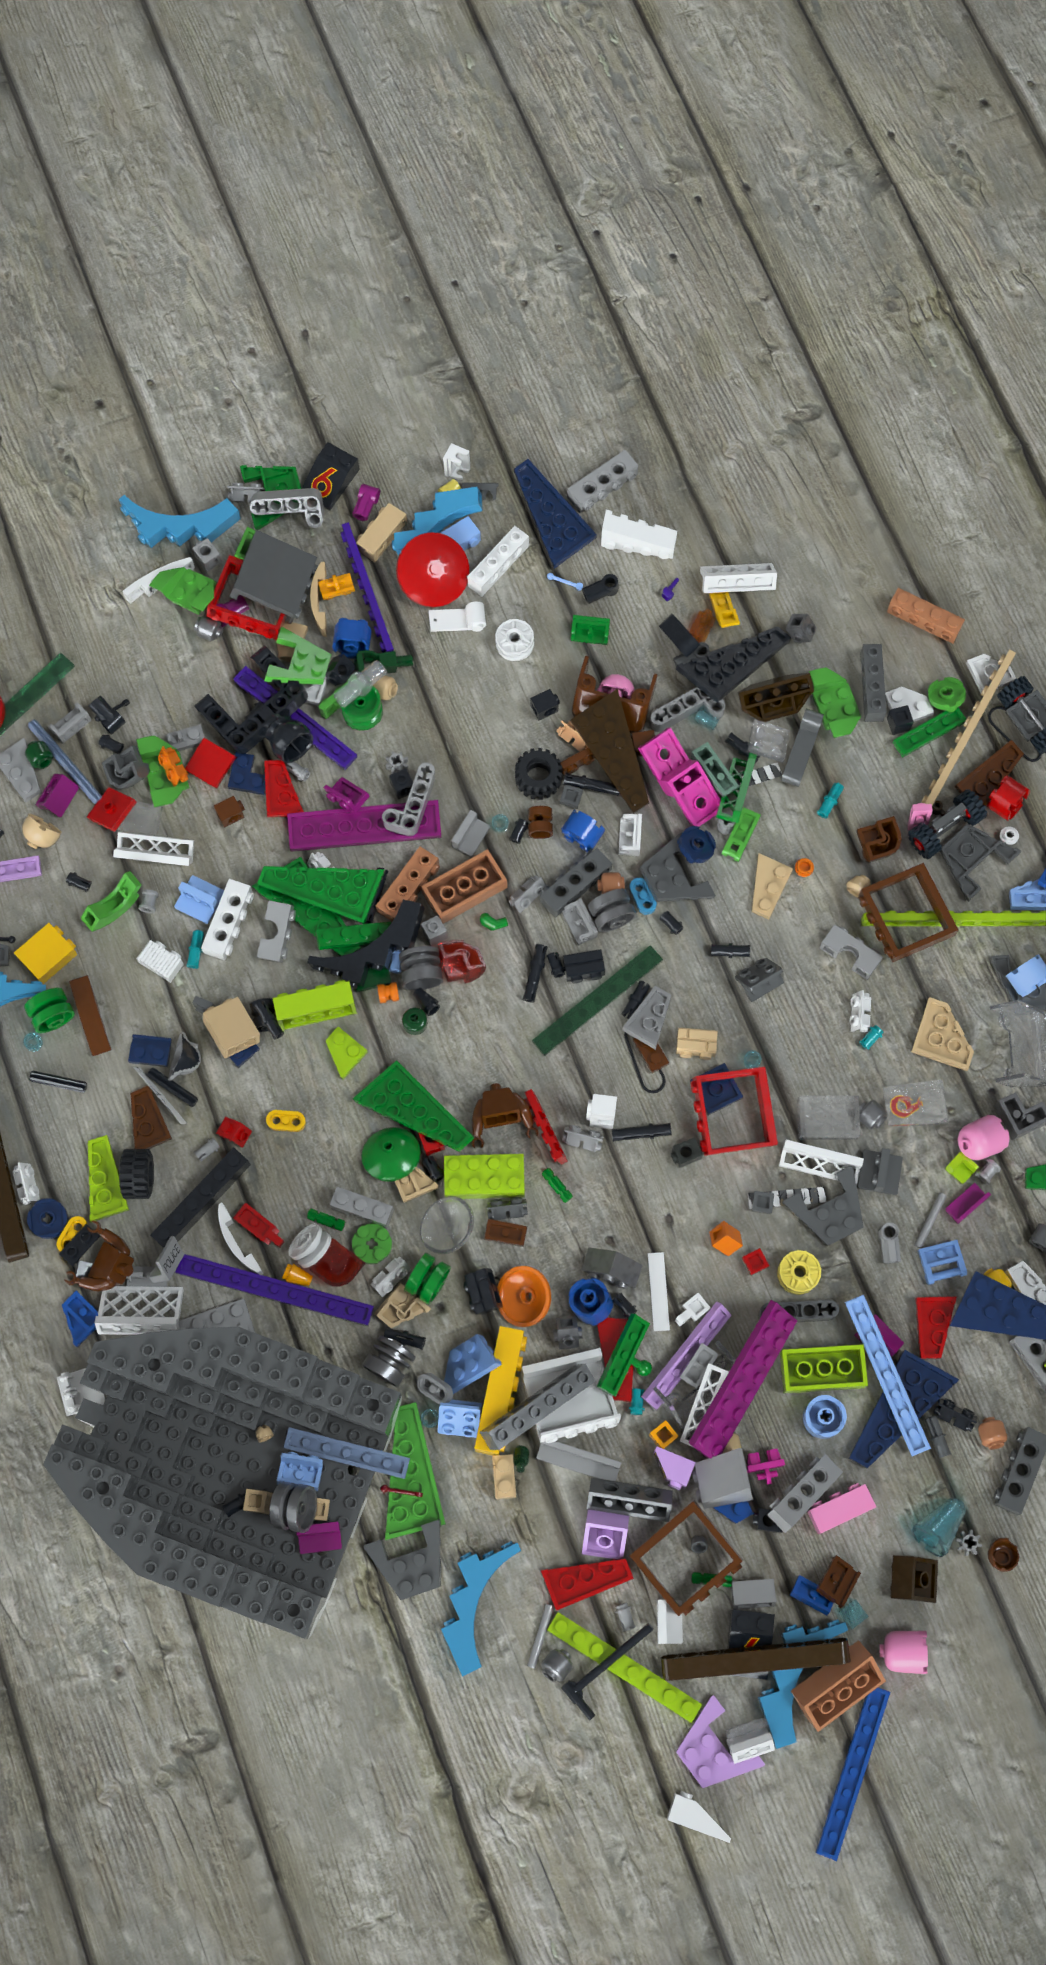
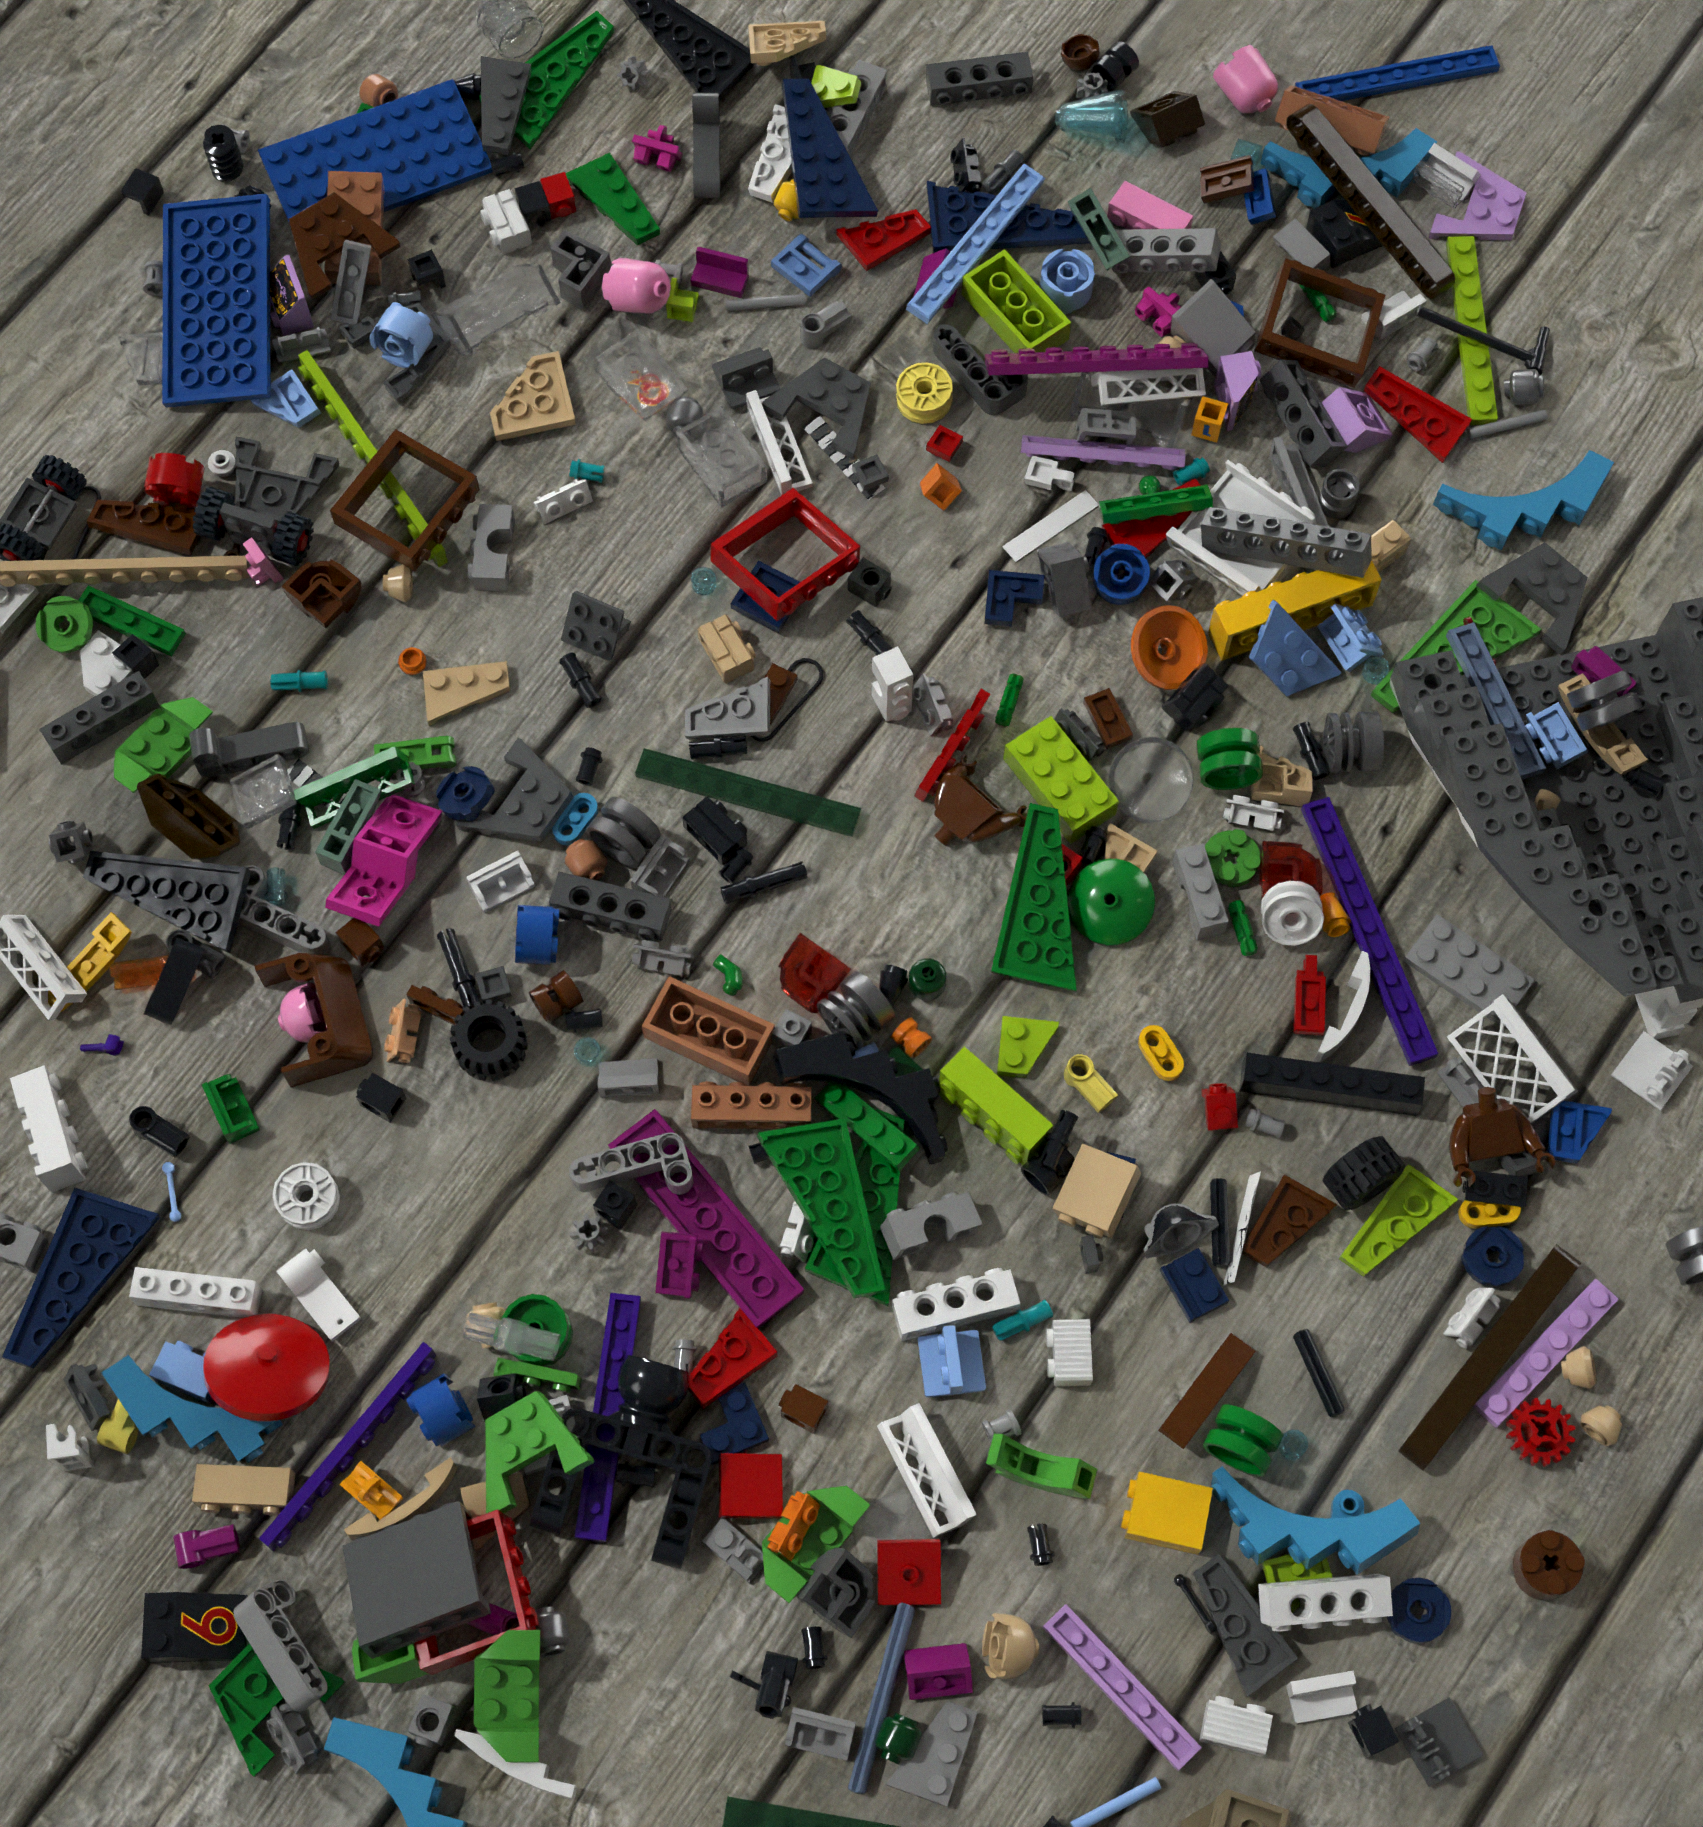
camera: 125 degrees left, 5 degrees down
light grey panel [149,1236,184,1283] -> none
dark green piece [354,650,413,679] -> none
light grey plate [417,1373,453,1404] -> none
dark brown wing [570,689,649,814] -> none
white slope [667,1791,731,1843] -> none
nougat head [978,1417,1008,1450] -> none
none -> dark blue plate [984,570,1045,627]
none -> light yellow piece [1063,1054,1118,1113]
none -> sand green slope [1068,188,1130,271]
none -> black wheel [1090,41,1139,91]
none -> flat silver wheel [1319,469,1359,519]

